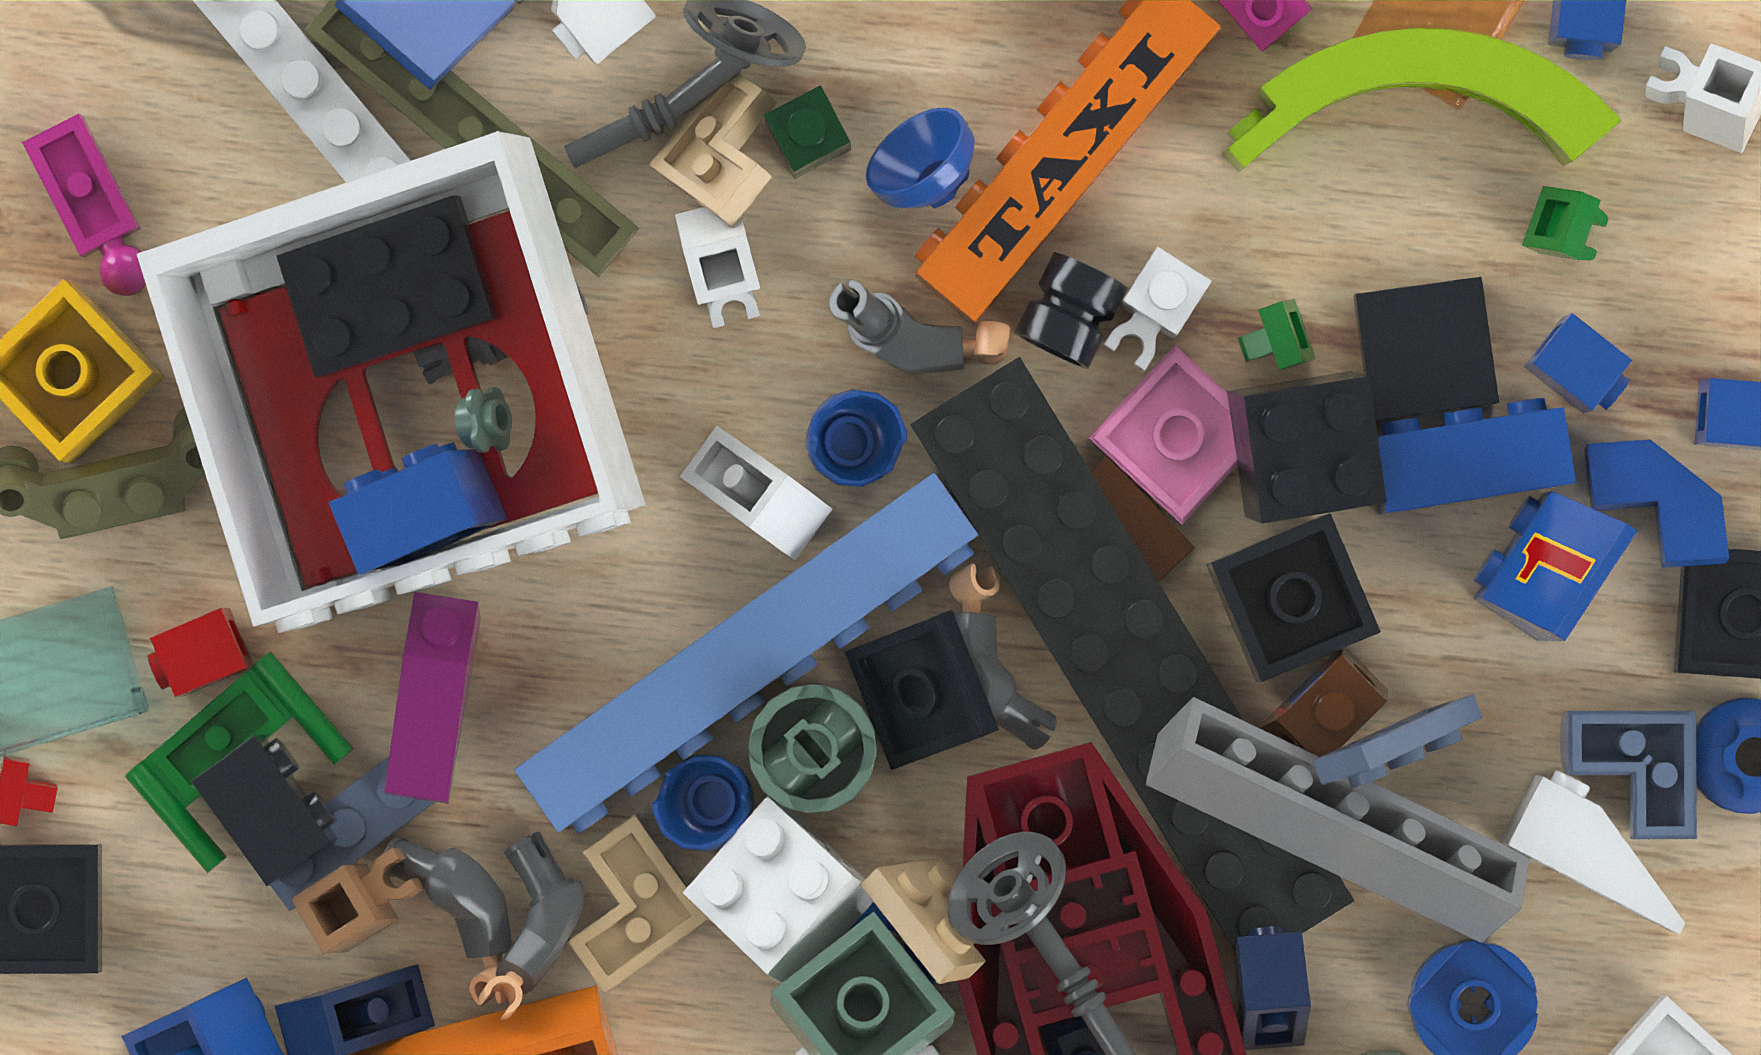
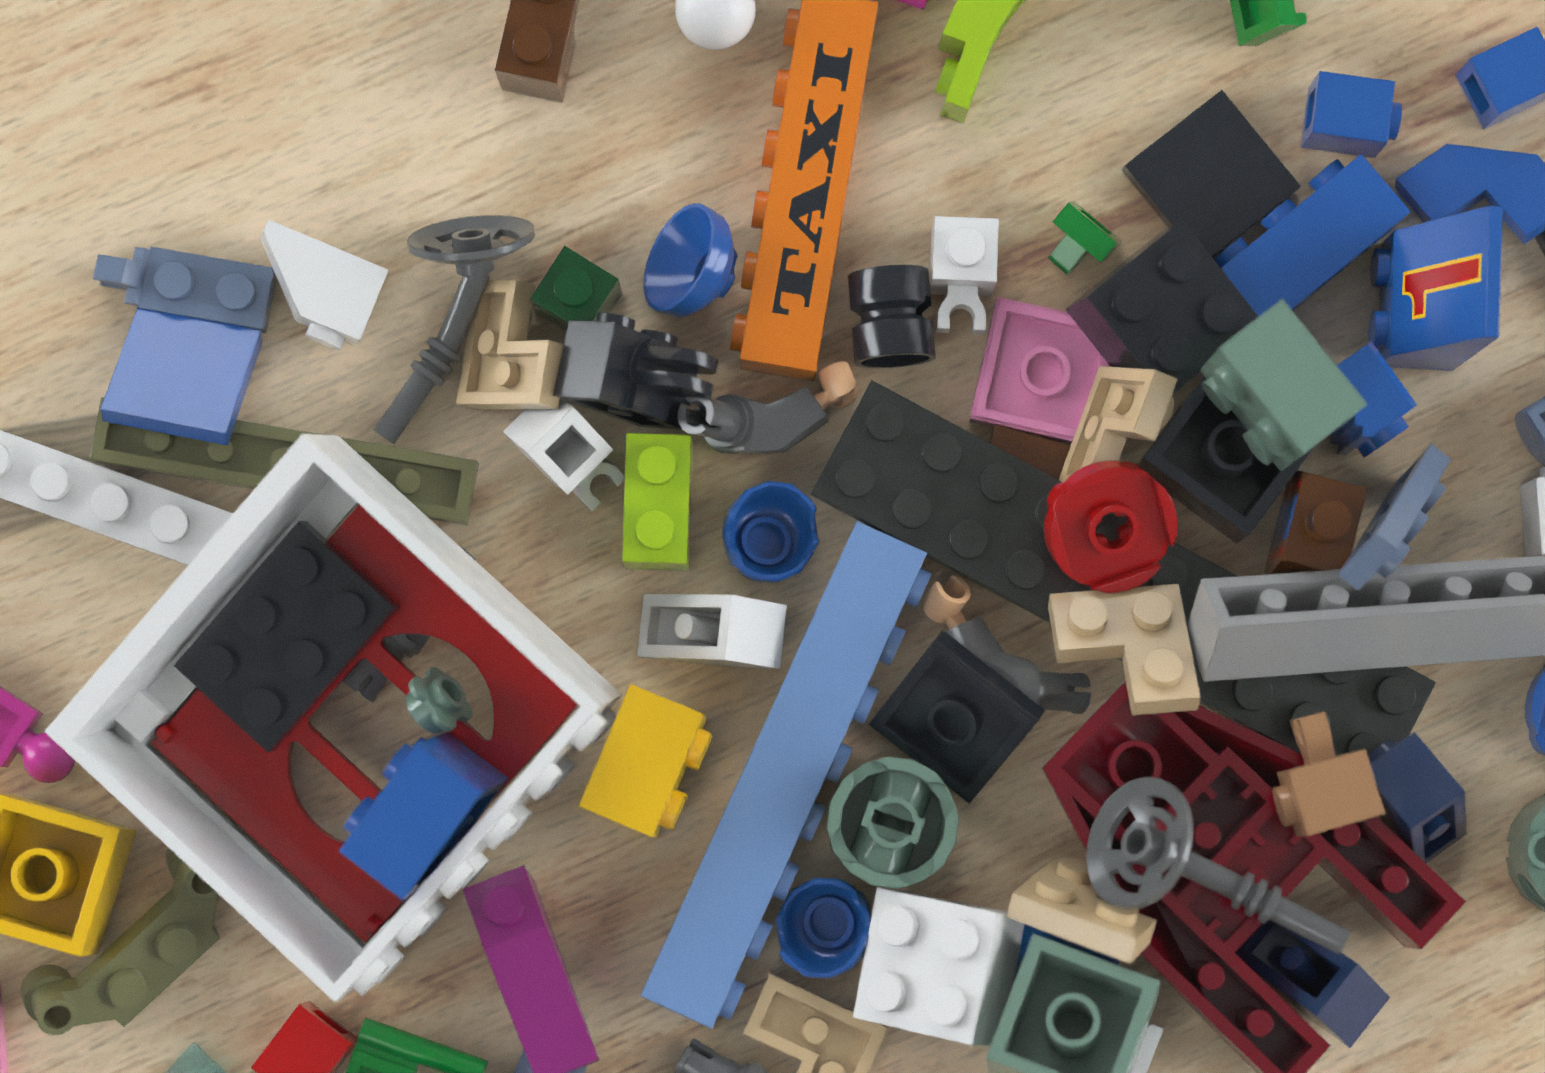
camera: 30 degrees left, 5 degrees down
none -> black brick [553,312,719,430]
none -> yellow brick [579,683,713,838]
none -> lime brick [622,433,693,571]
none -> red plate [1044,461,1178,593]
none -> tan plate [1048,584,1200,715]
none -> tan plate [1059,366,1177,482]
none -> sand green brick [1200,299,1368,471]
none -> medium nougat brick [1273,711,1385,836]
none -> blue brick [1329,341,1417,458]

